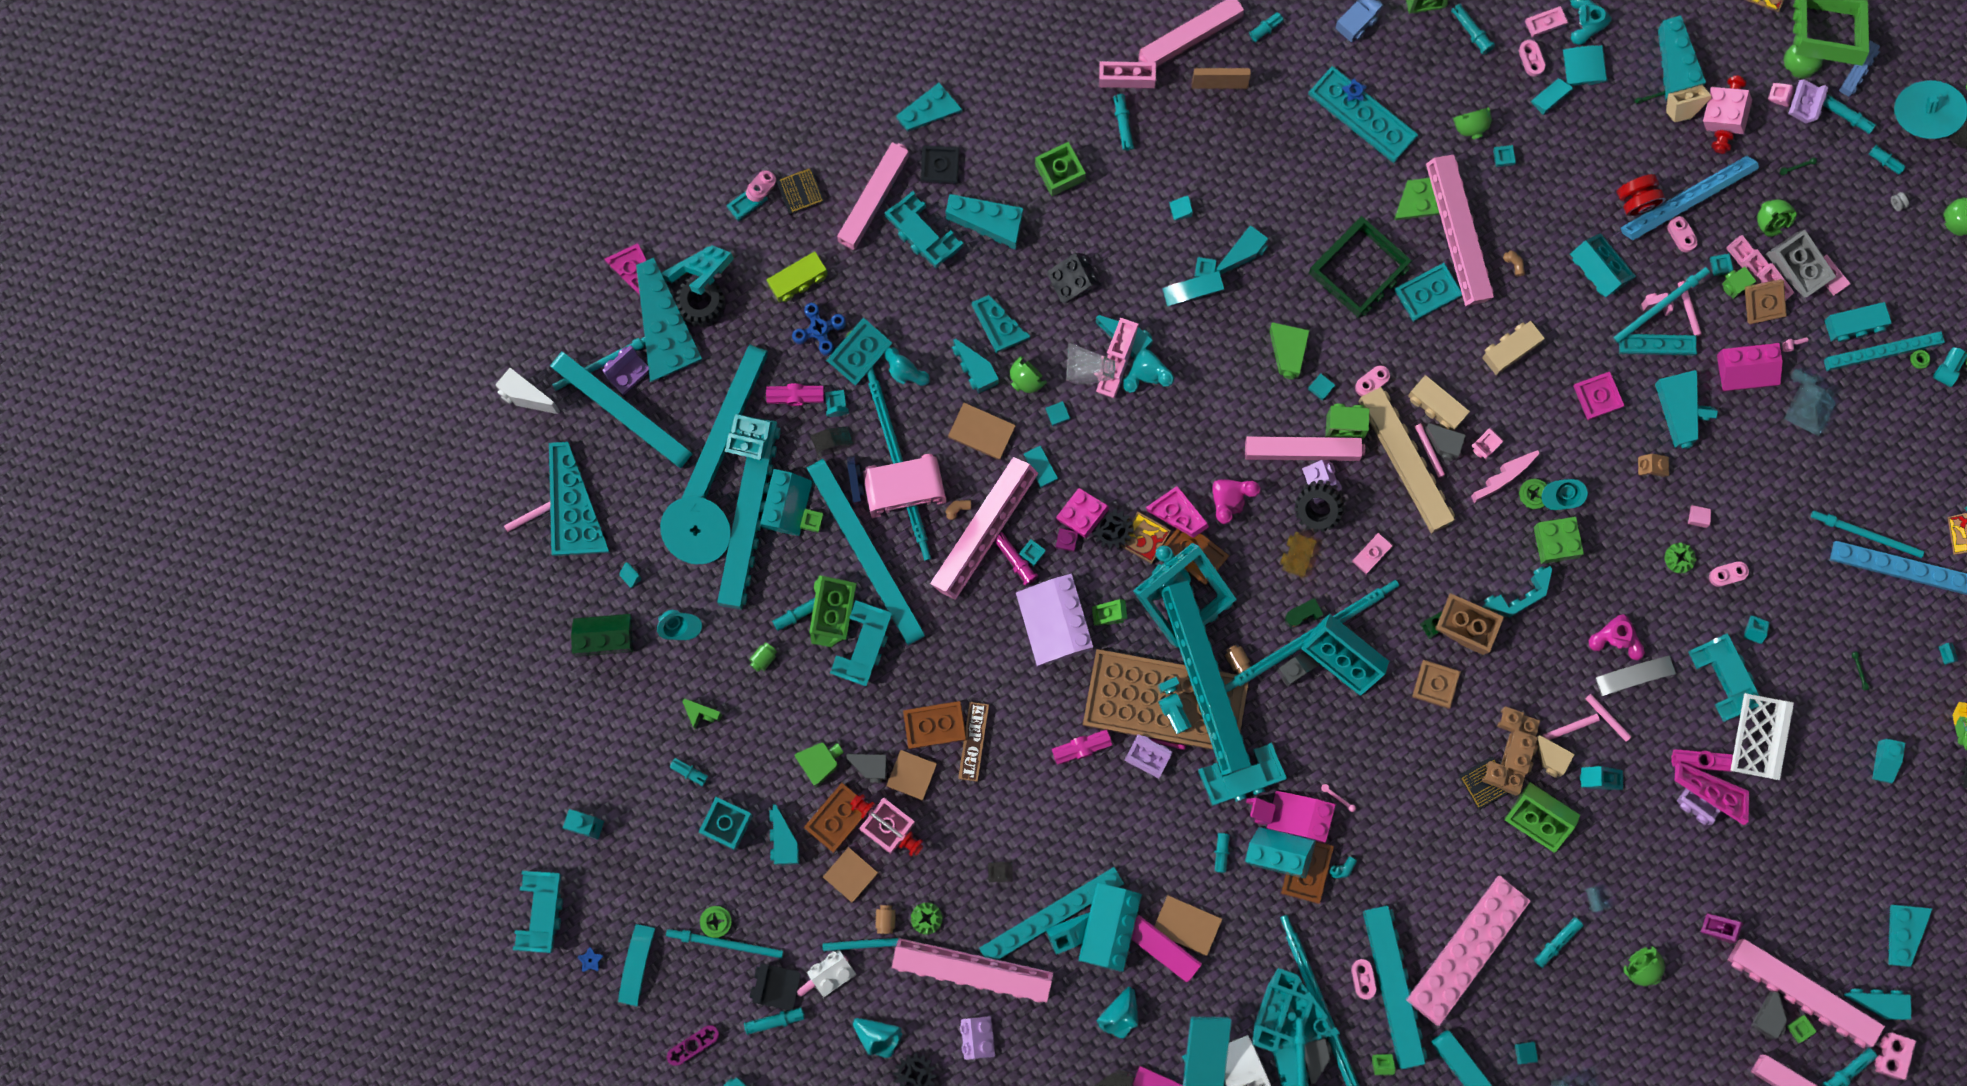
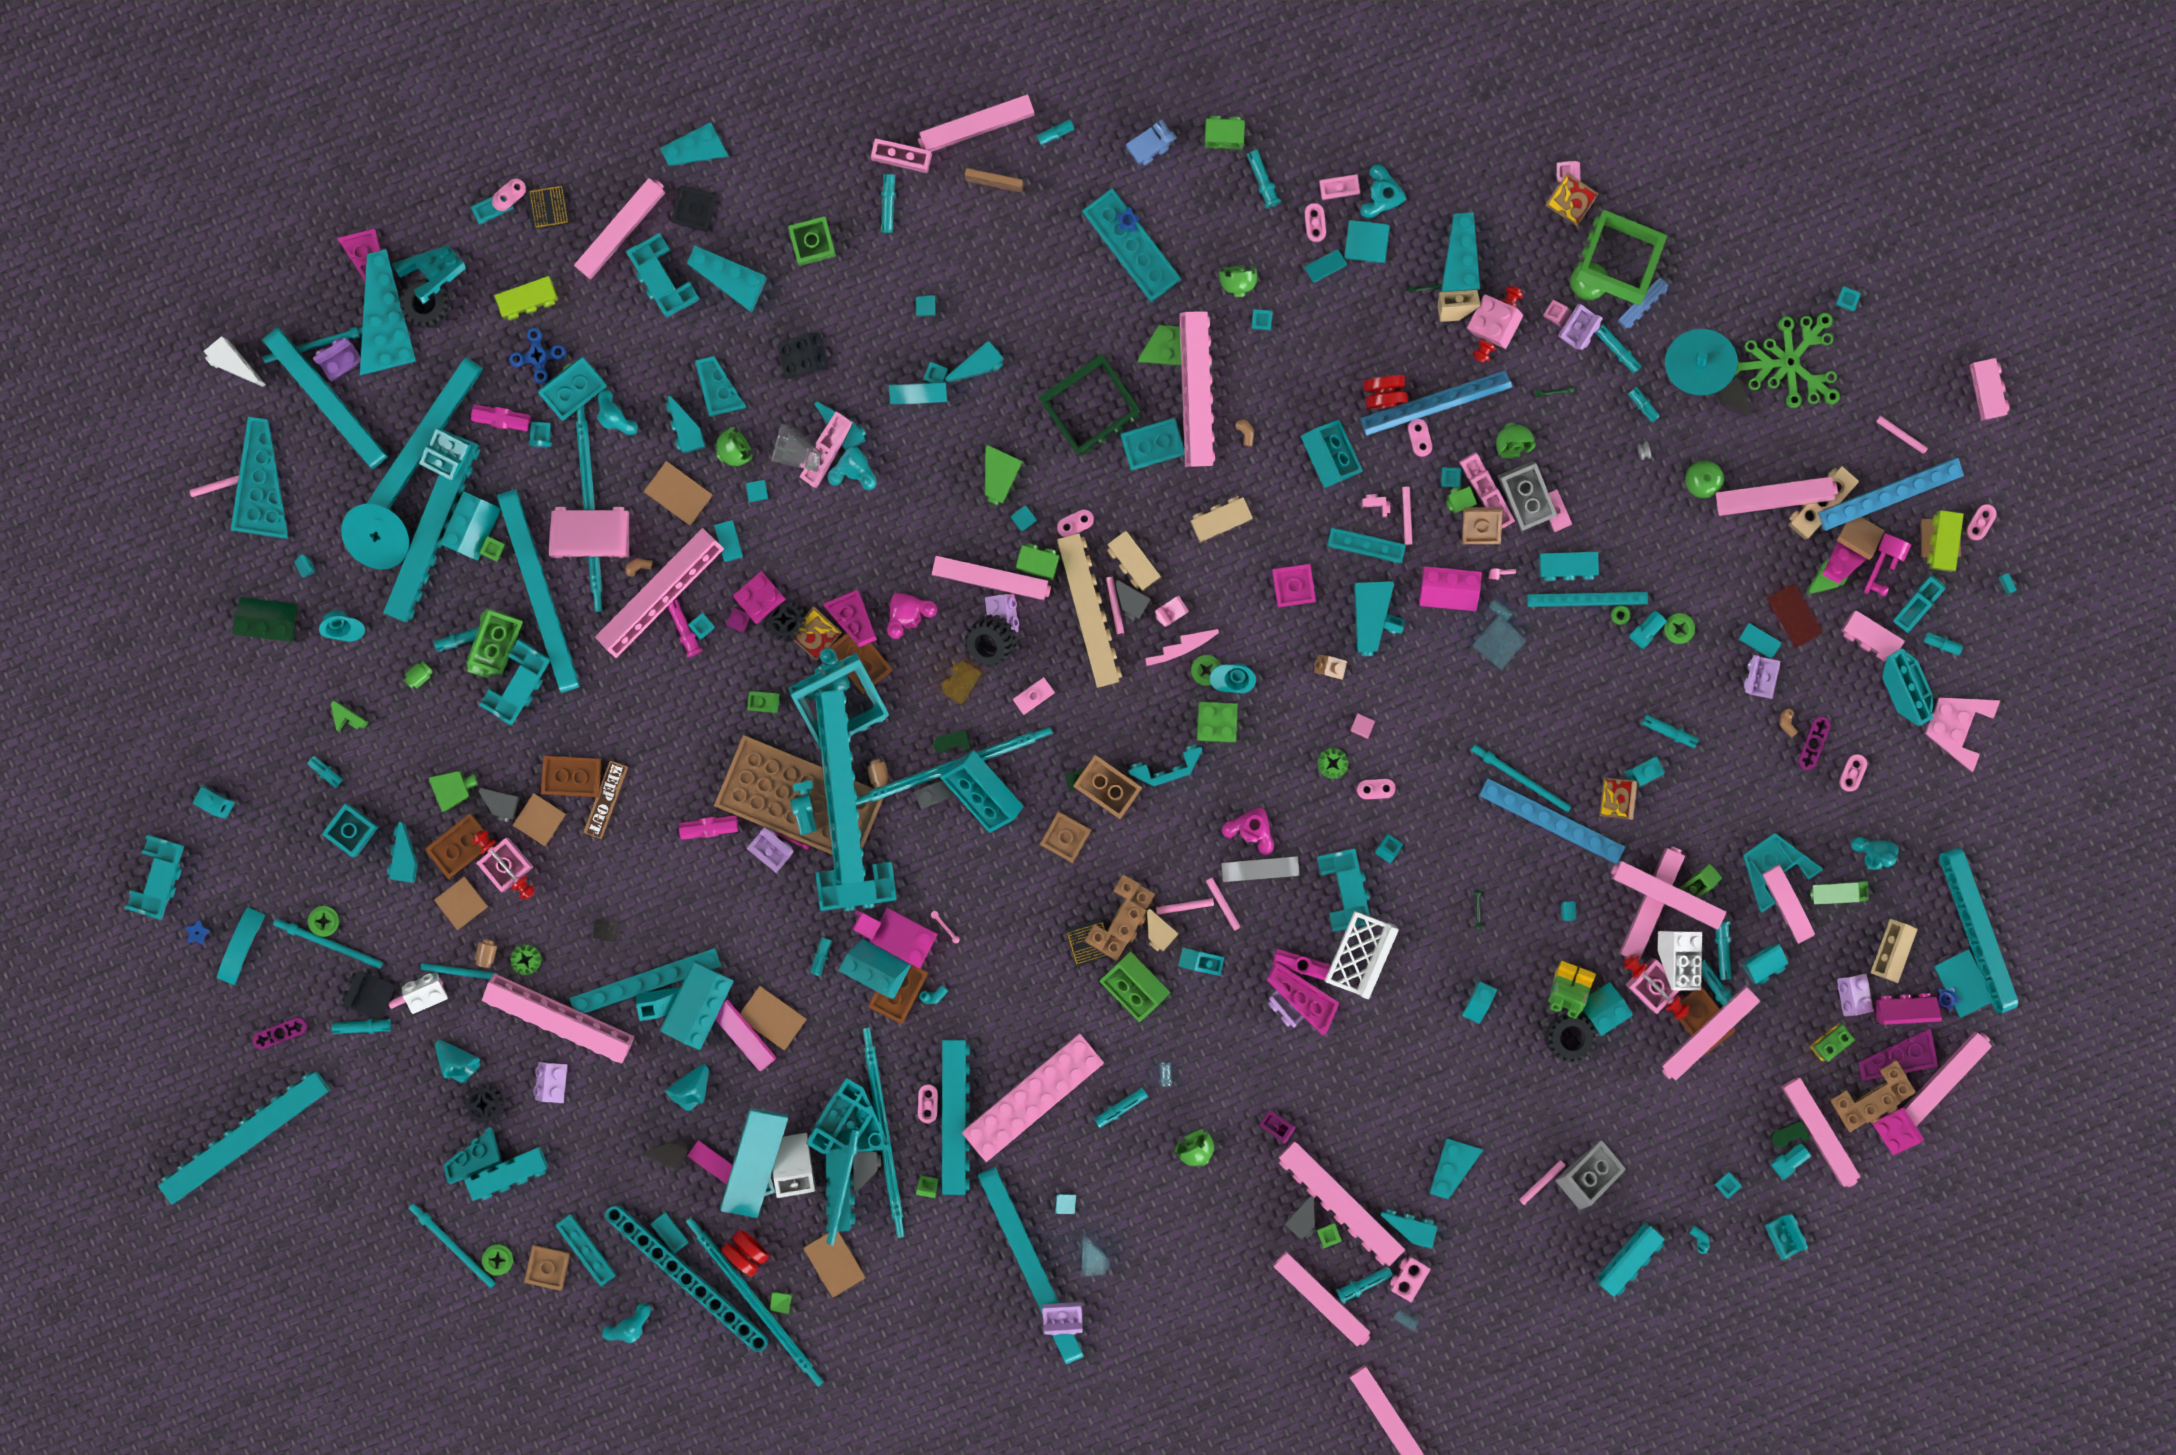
camera: 10 degrees right, 10 degrees up
clear smoke slope [810,426,854,458] -> none
dark blue wing [847,456,864,502] -> none
lavender slope [1016,574,1093,666] -> none
teal bar [1613,267,1710,343] -> none

